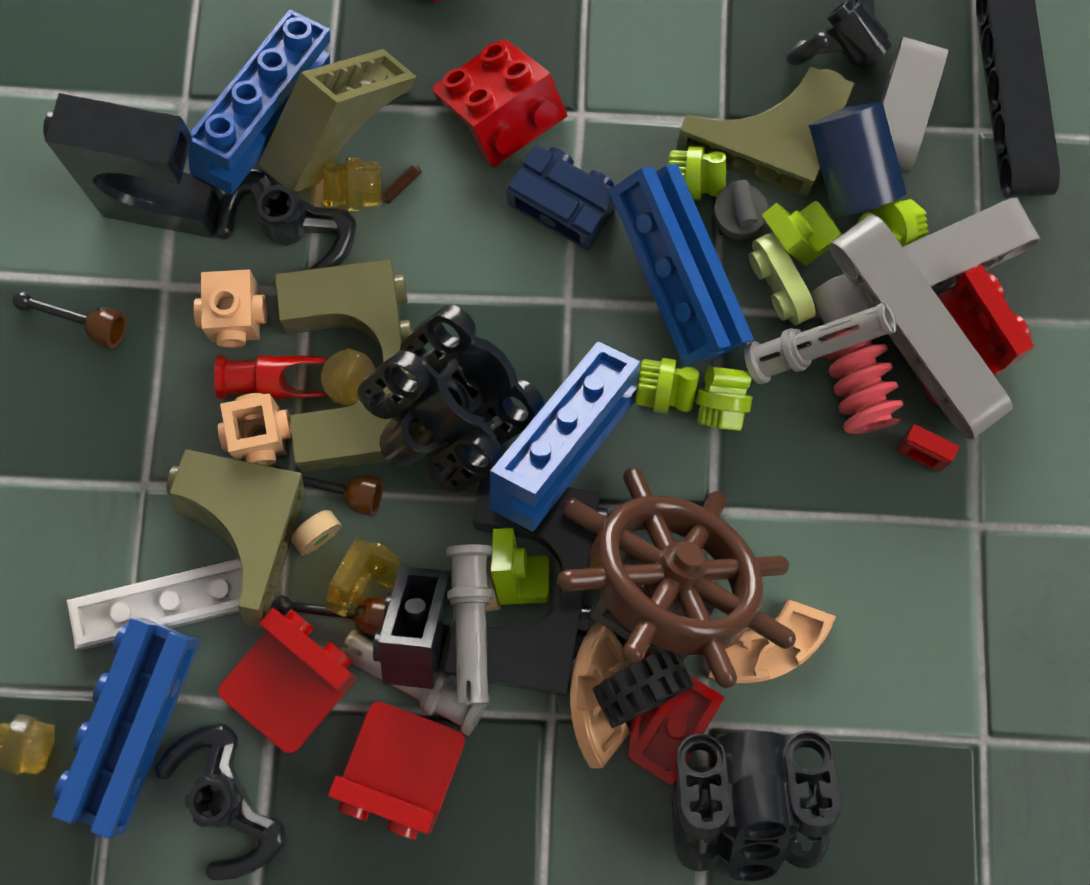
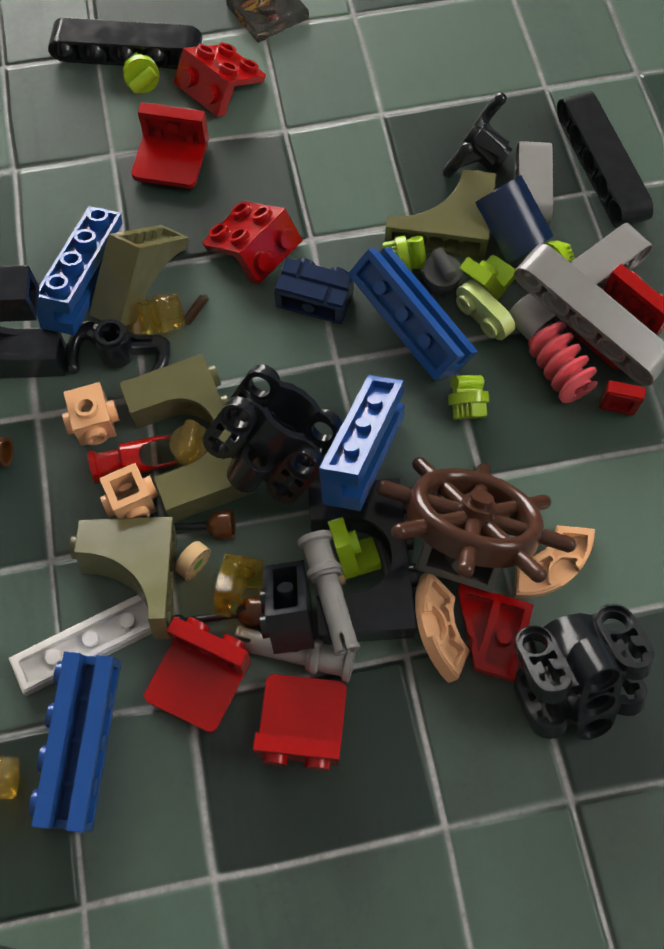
camera: 15 degrees left, 10 degrees down
black piece [155,723,286,880] -> none
black tyre [592,649,694,728] -> none
lime piece [635,358,699,414] -> none
light grey pin [744,302,896,385] -> none

